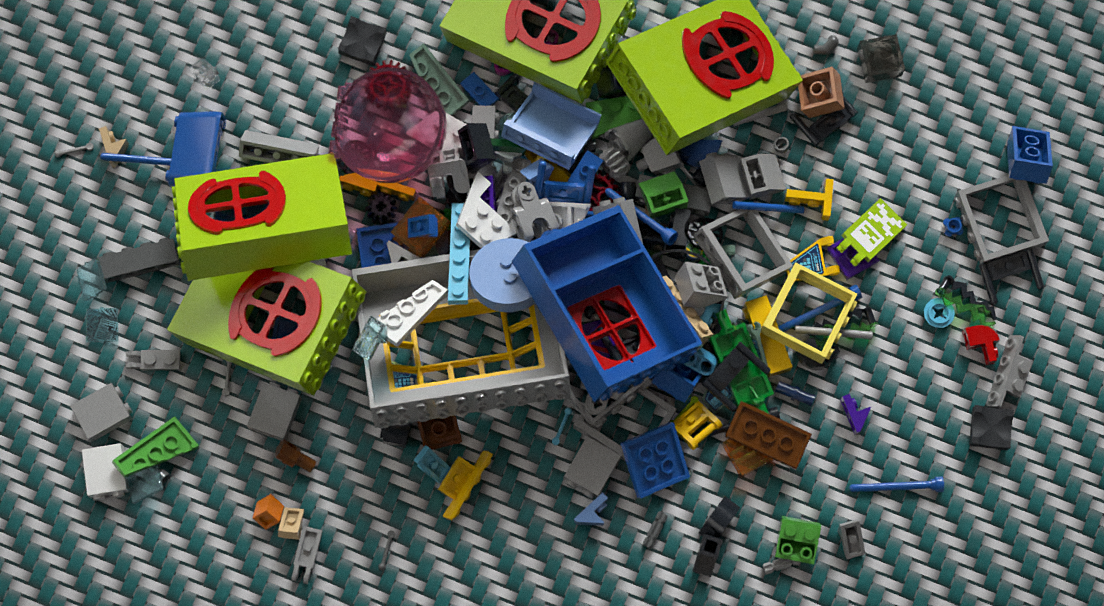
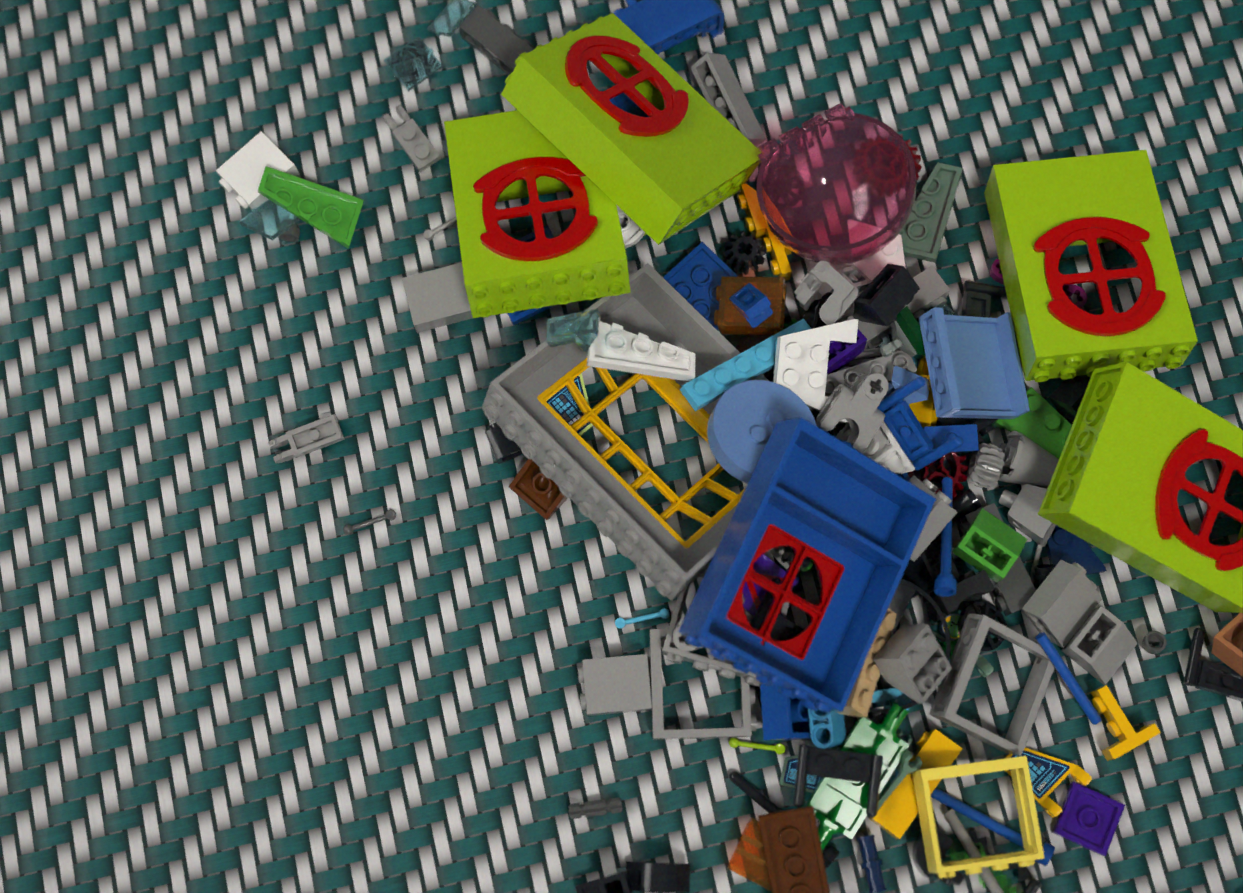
camera: 60 degrees right, 0 degrees up
light grey brick [70,383,133,442] -> none
orange panel [252,494,284,530] -> none
reddish brown piece [275,439,317,473] -> none
tan slope [278,507,304,540] -> none
black brick [338,16,387,66] -> none
light grey slope [387,241,421,263] -> none
medium azure slope [413,445,451,484] -> none
yellow bracket [438,451,493,520] -> none
blue plate [460,72,499,106] -> none
medium blue slope [574,492,608,526] -> none
blue plate [620,422,690,499] -> none
yellow plate [673,401,723,450] -> none
light grey bar [733,103,788,126] -> none
lime tile [837,198,907,267] -> none

